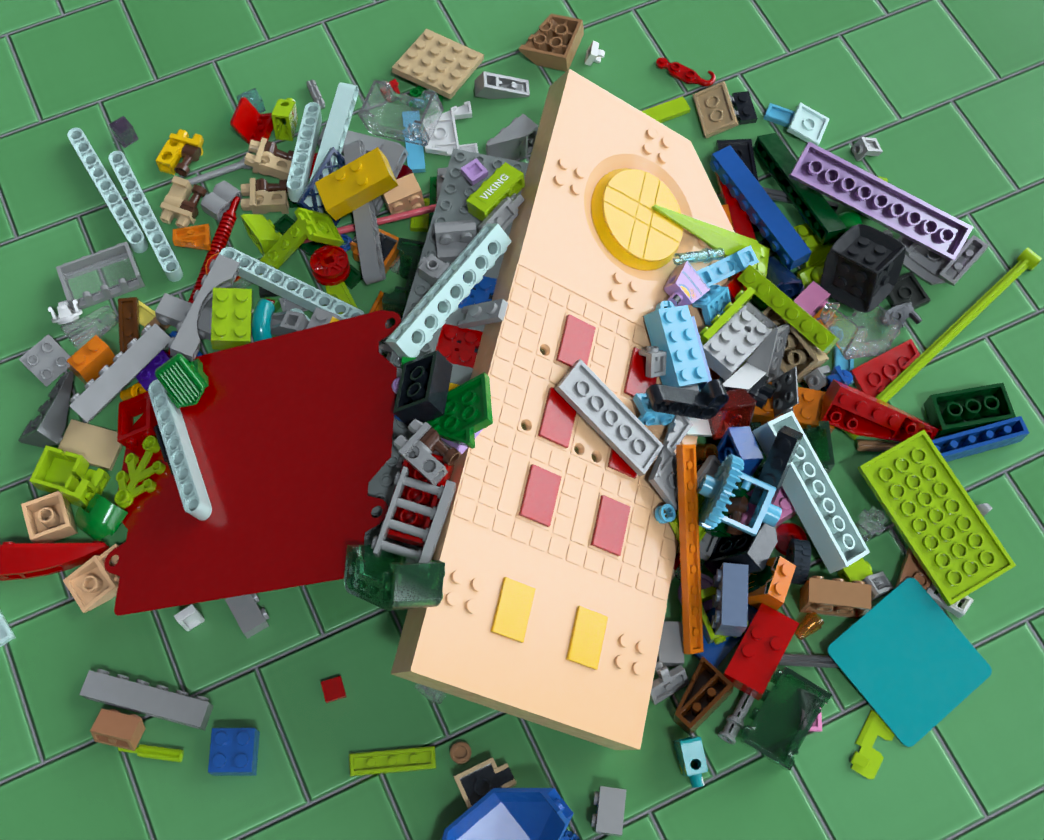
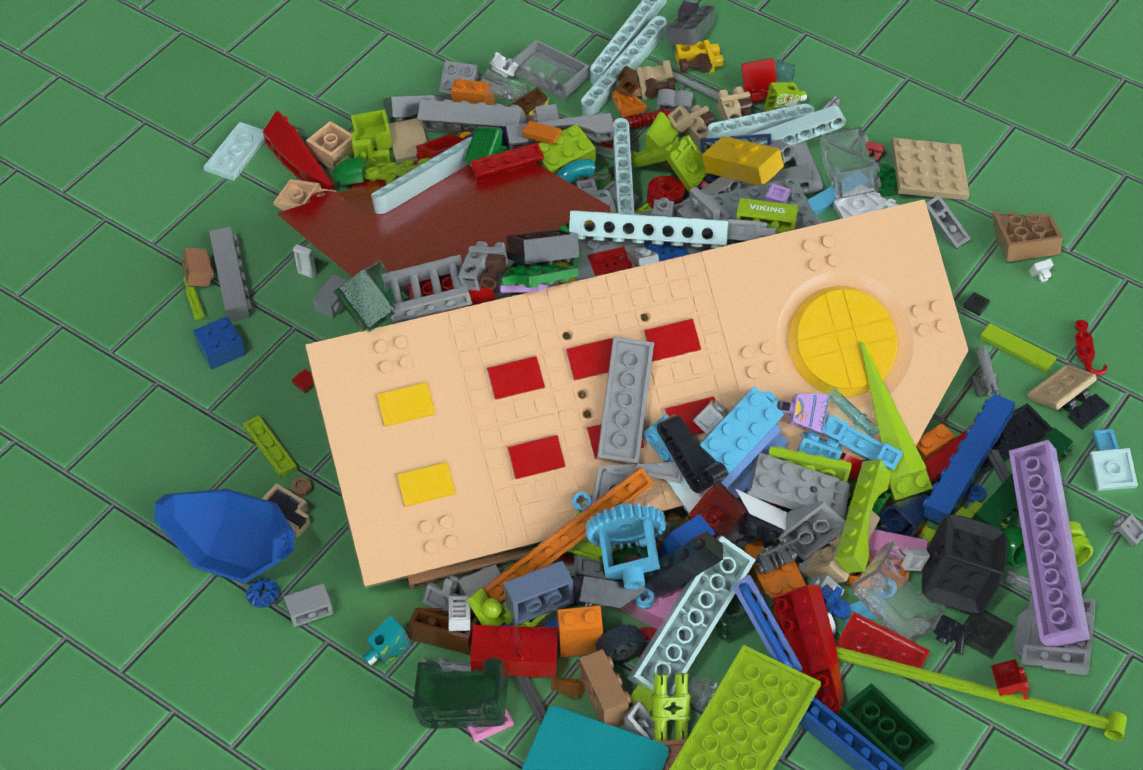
camera: 65 degrees right, 15 degrees down
none -> white slope [449,596,470,631]
none -> lime tile [466,587,503,626]
none -> red tile [470,142,544,179]
none -> orange tile [522,121,562,145]
none -> reddish brown brick [615,65,640,97]
none -> lime pin [651,673,691,741]
none -> dark grey beam [666,5,715,45]
none -> tan plate [668,105,695,133]
none -> blue piece [732,576,803,671]
none -> white tile [901,547,930,571]
none -> red bracket [991,659,1030,700]

